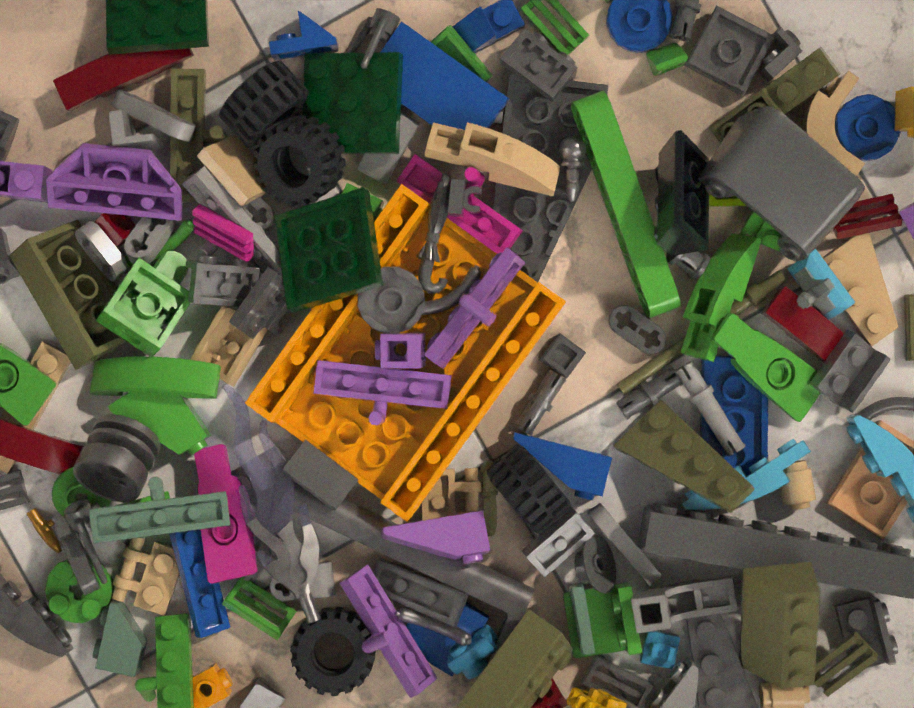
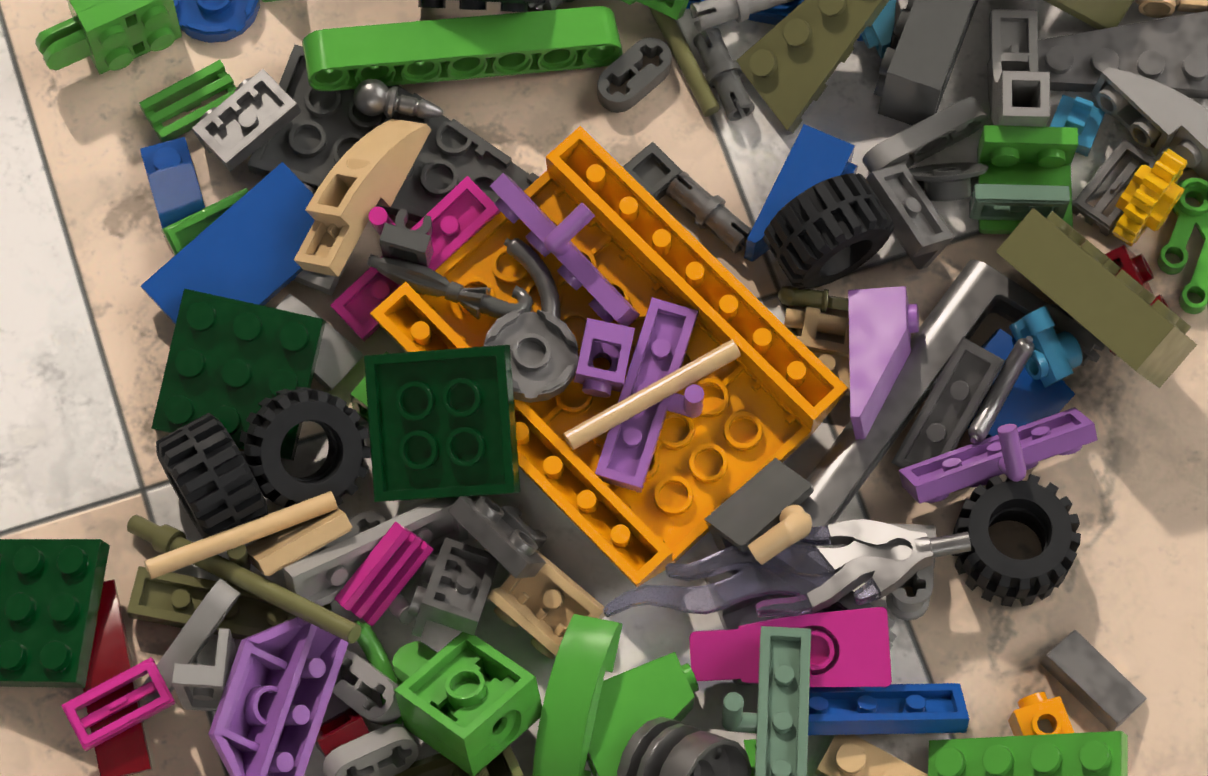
camera: 80 degrees left, 20 degrees down
bright green tile [222,577,297,641] -> none
blue slope [269,11,339,61] -> none
dark grey plant [346,8,400,69] -> none
none -> dark pink tile [61,657,176,751]
none -> olive bar [127,515,361,644]
none -> tan bar [144,491,338,580]
none -> tan bar [563,339,741,450]
none -> tan arm [748,505,812,565]

